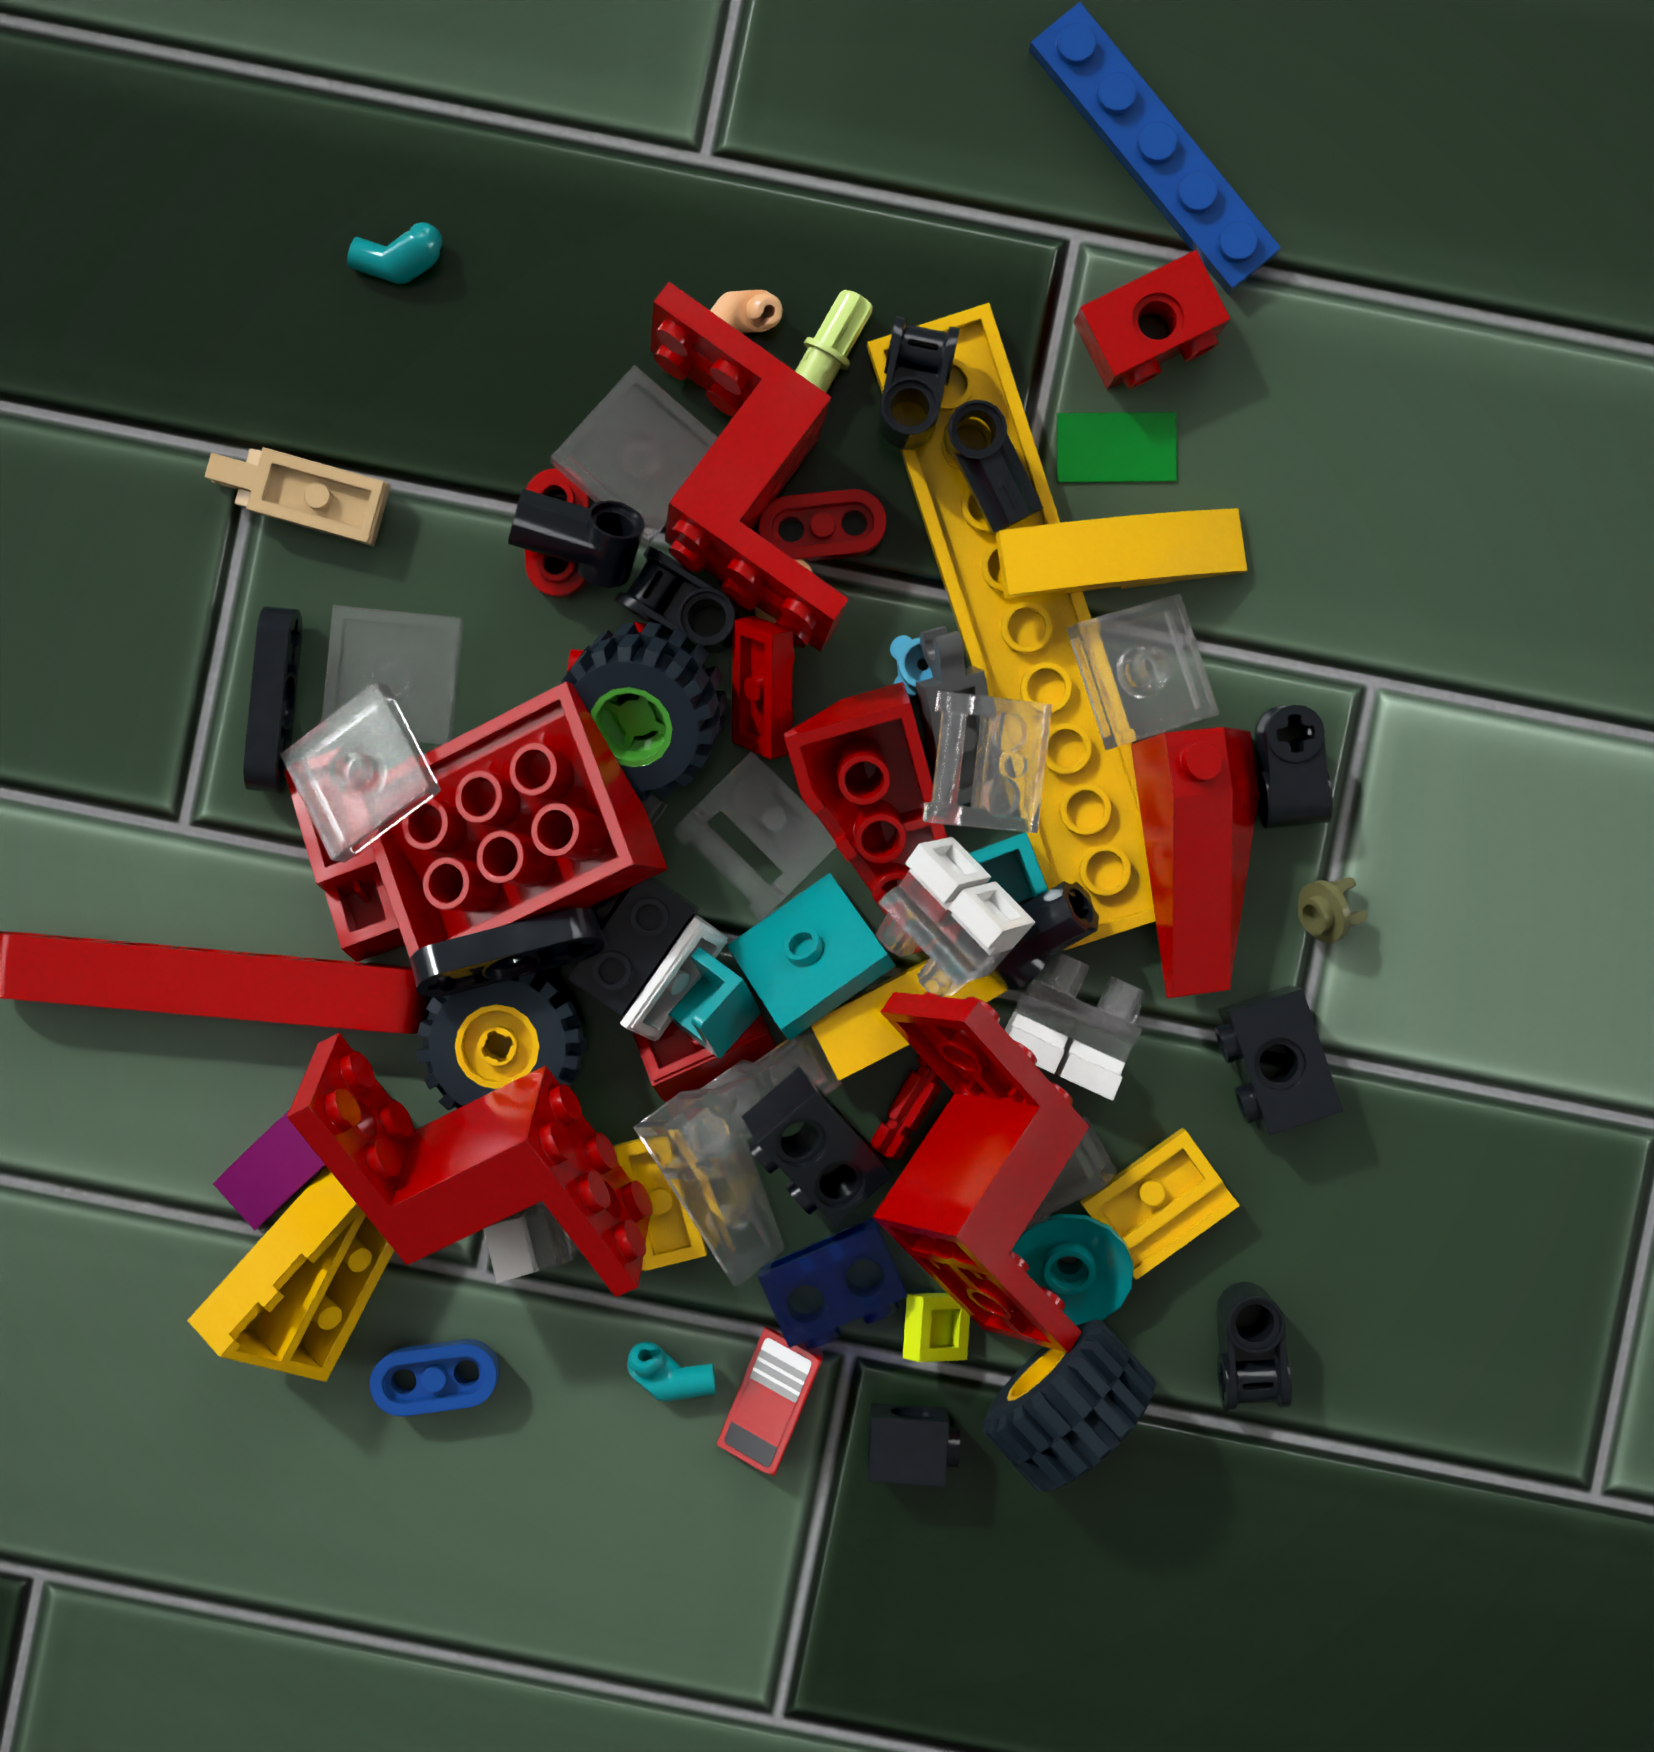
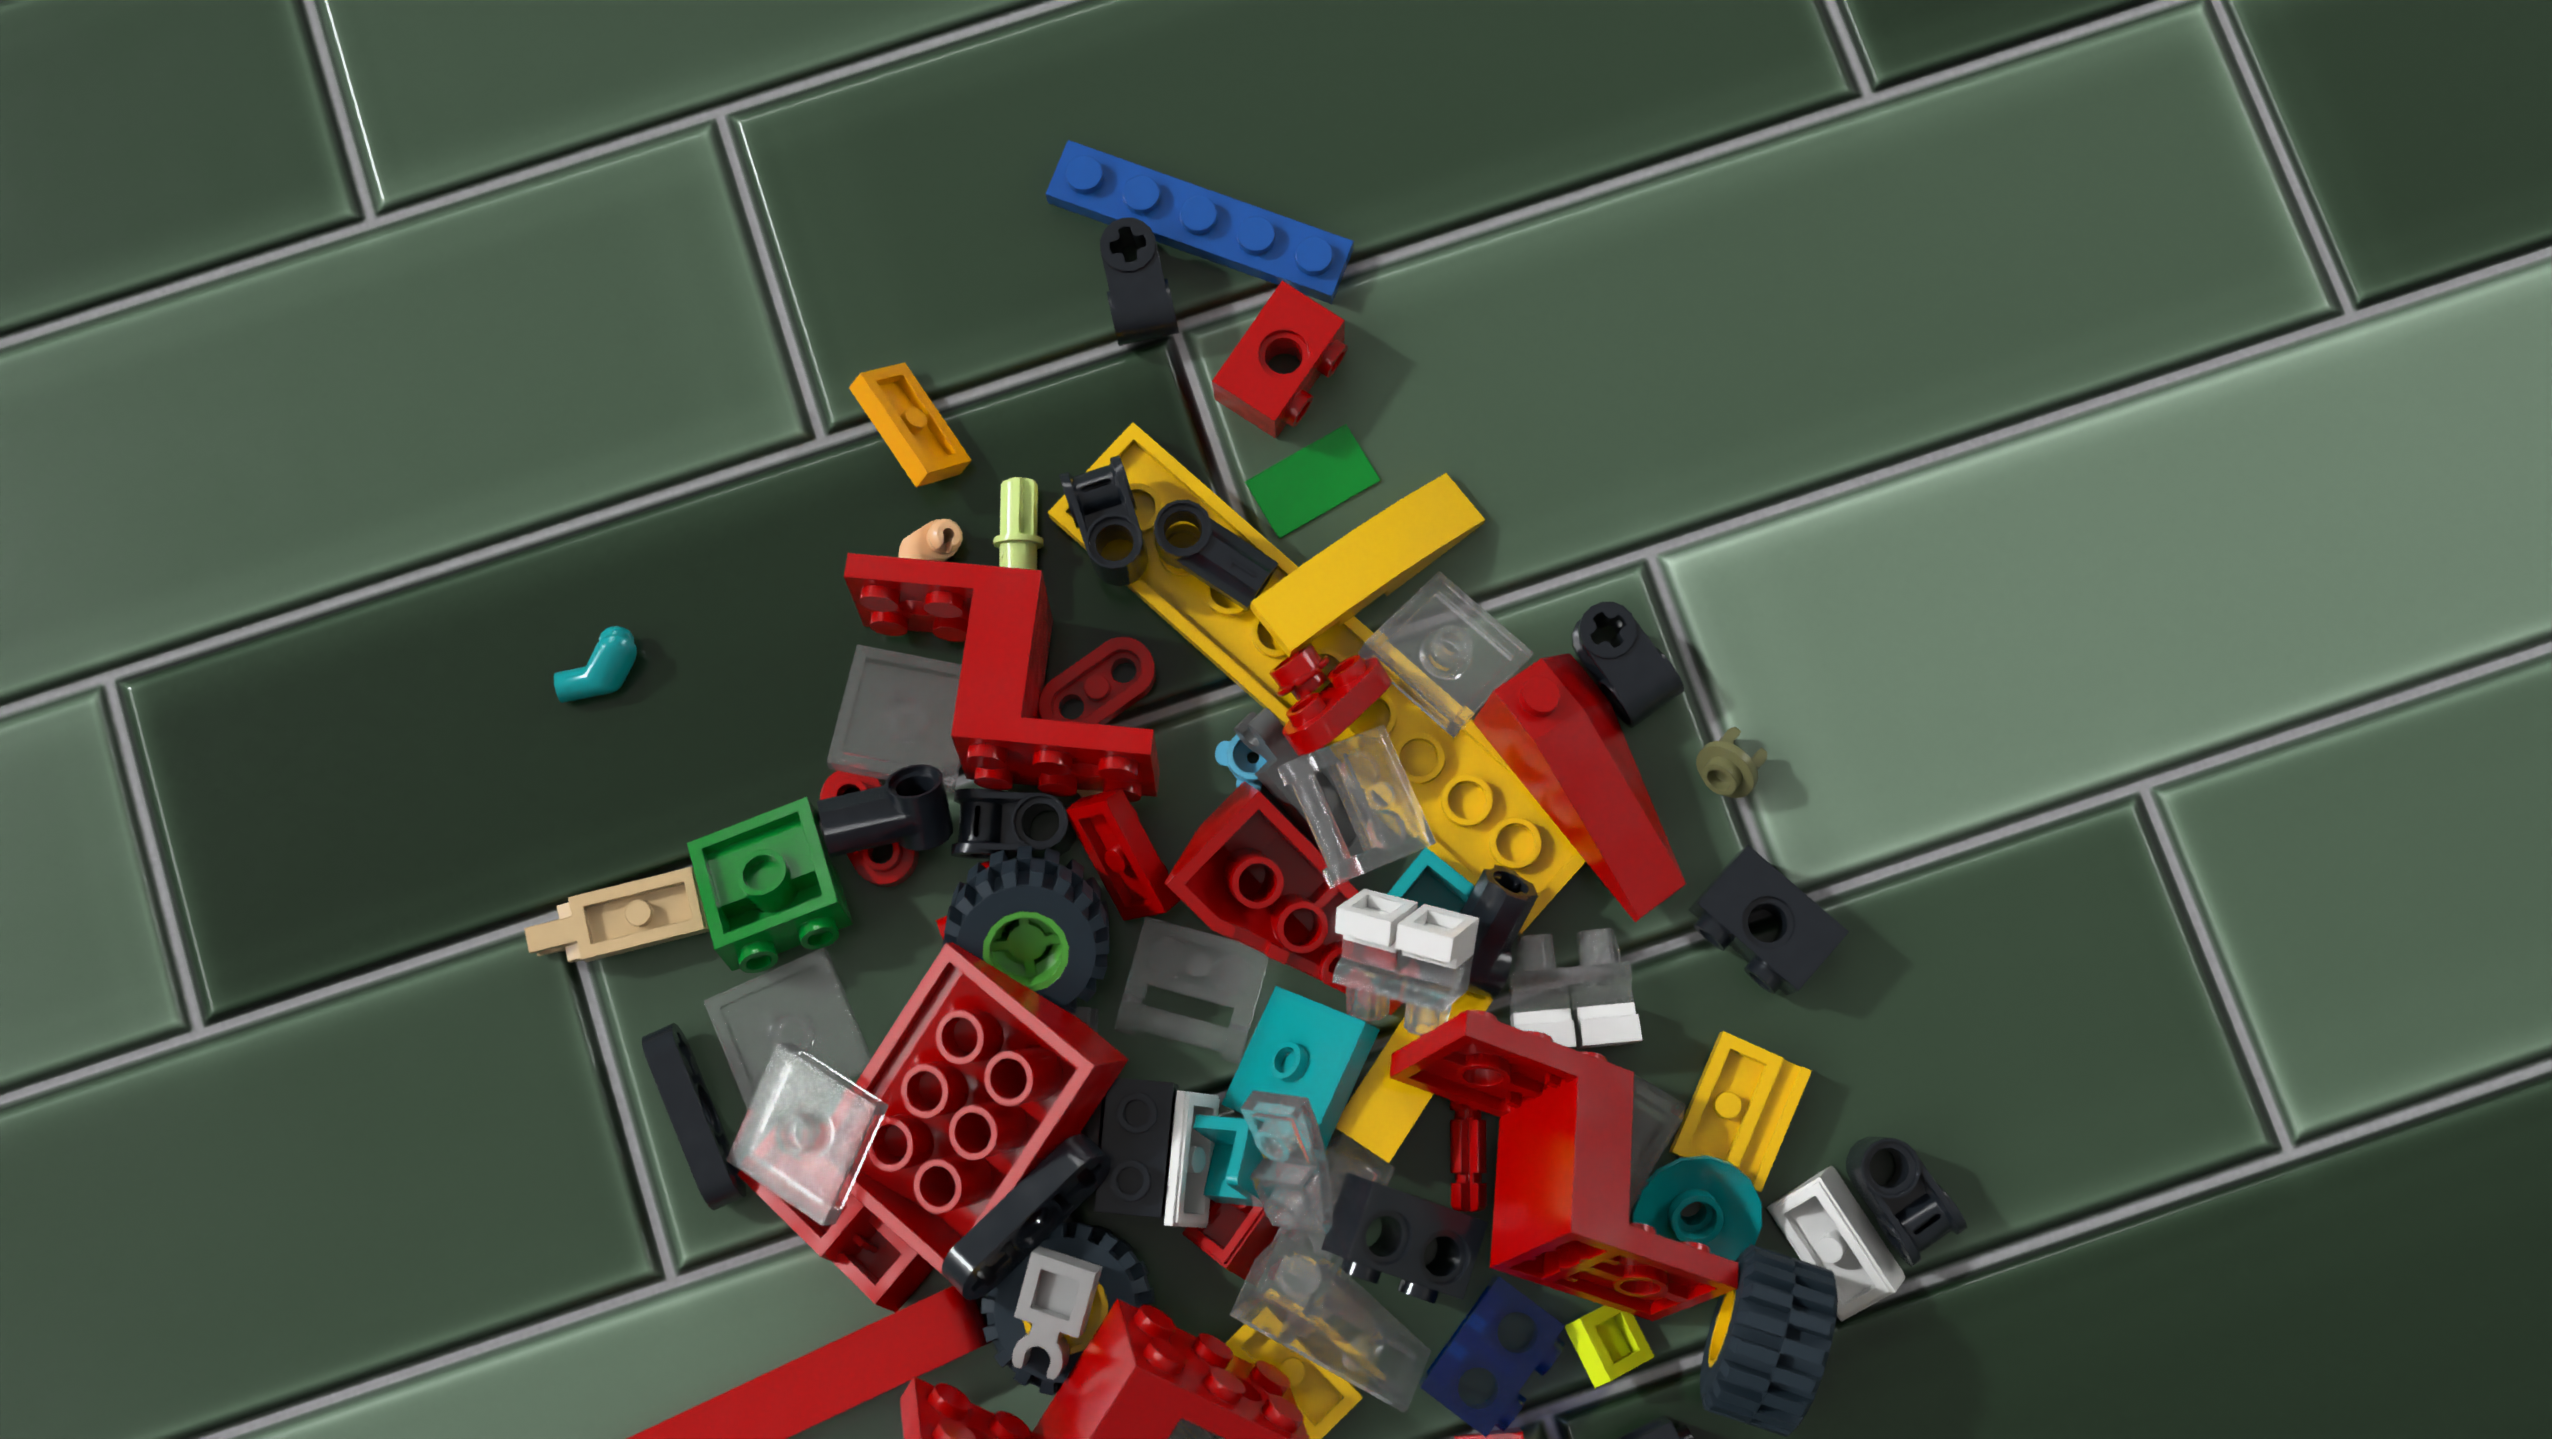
camera: 25 degrees left, 10 degrees down
none -> green plate [687,797,853,973]
none -> light orange plate [849,362,972,487]
none -> light grey plate [1012,1246,1103,1380]
none -> black piece [1100,218,1179,346]
none -> clear slope [1240,1090,1333,1235]
none -> red plate [1269,643,1330,701]
none -> red plate [1282,655,1392,756]
none -> white slope [1767,1166,1905,1321]

